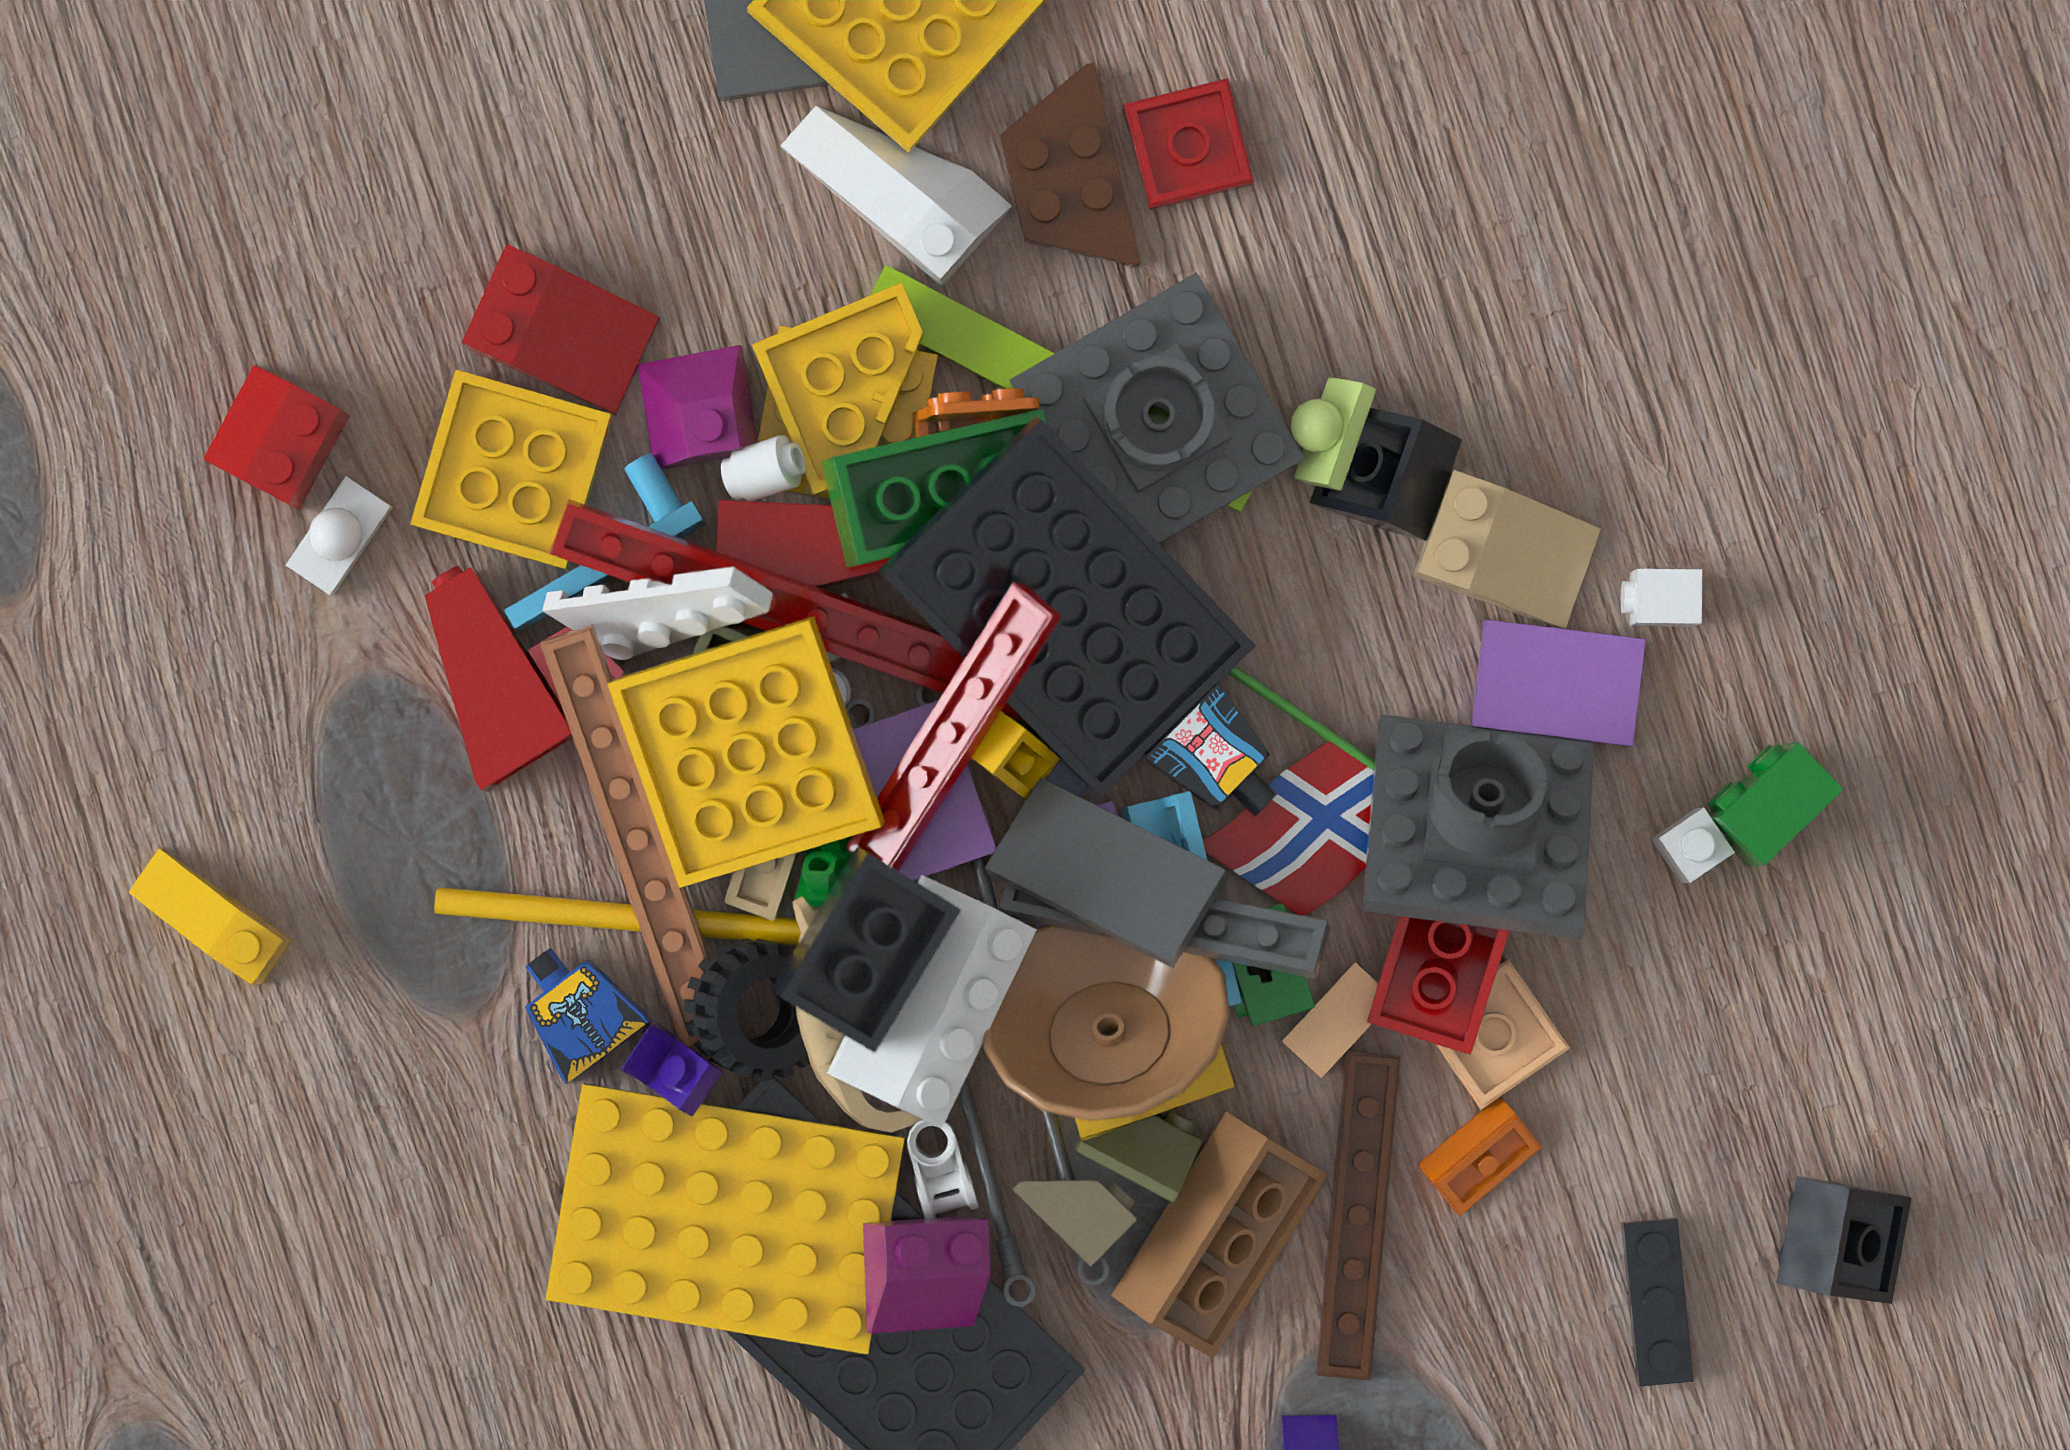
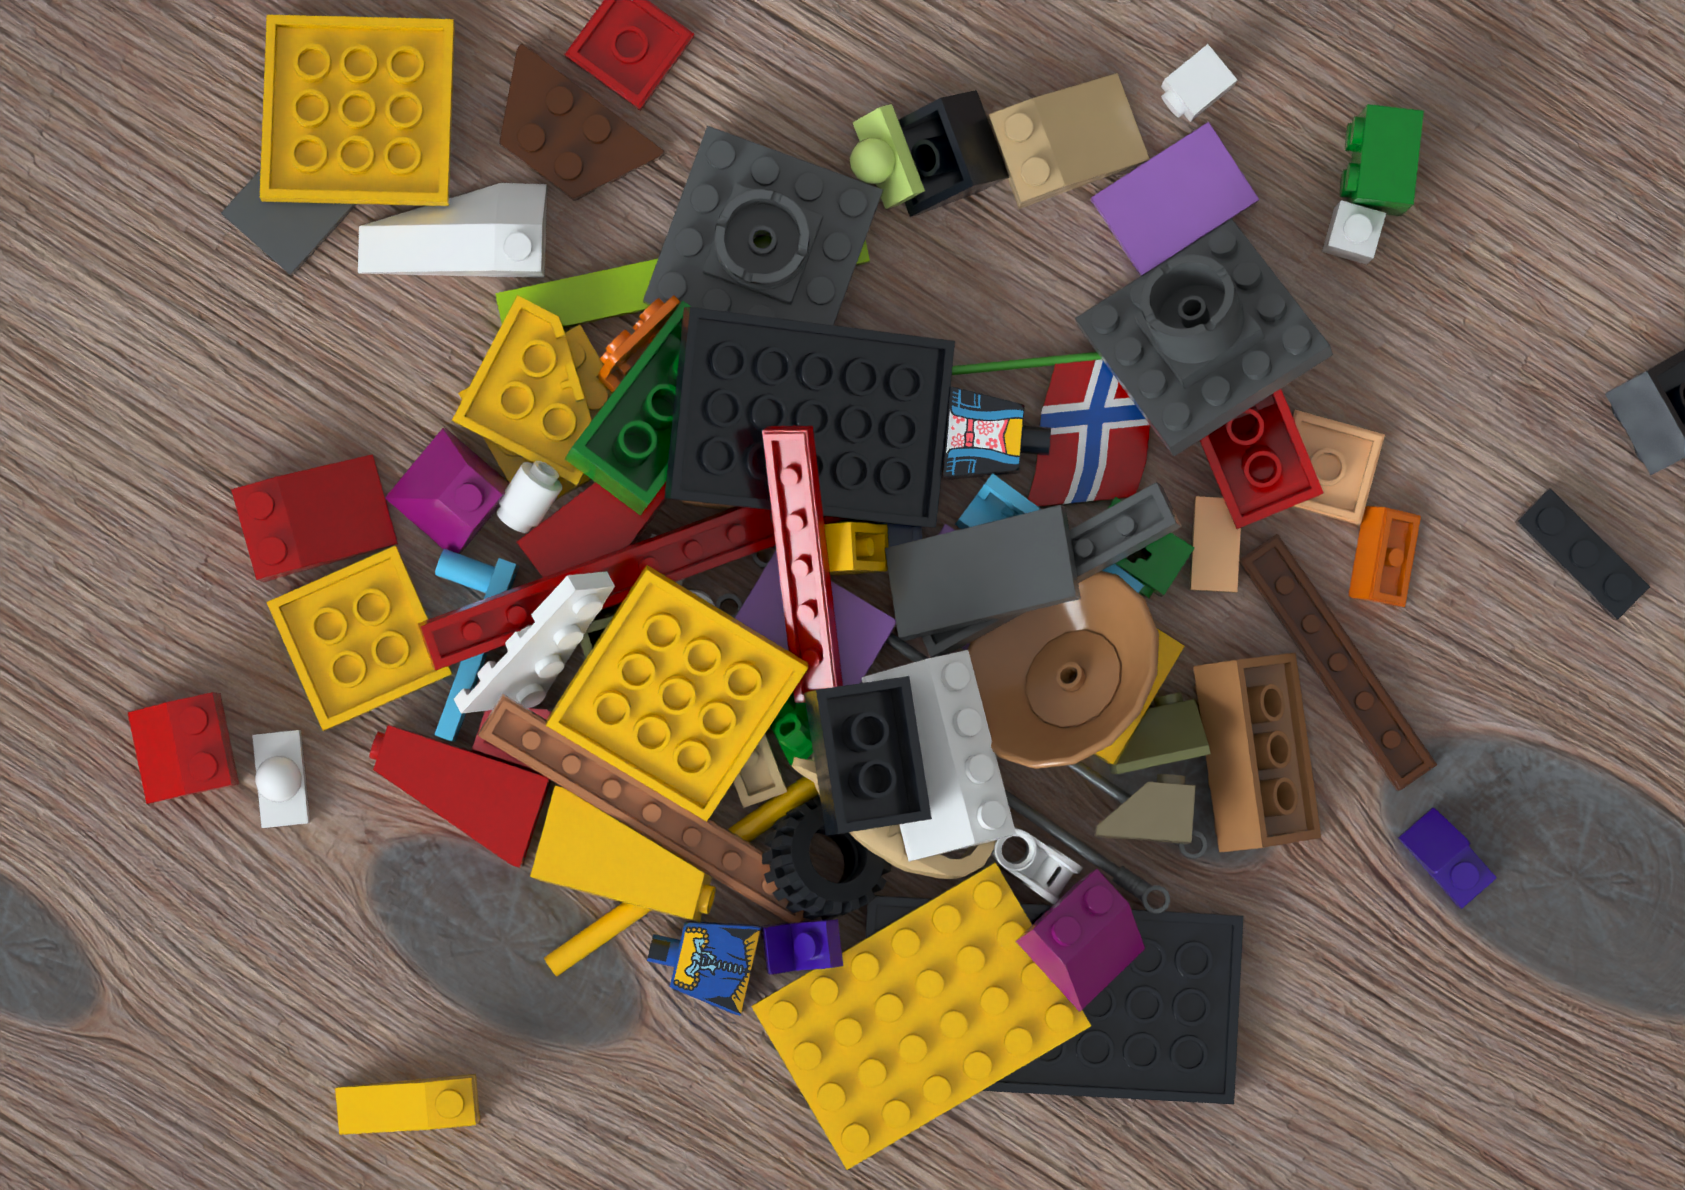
camera: 45 degrees left, 0 degrees up
none -> yellow slope [530,786,716,923]

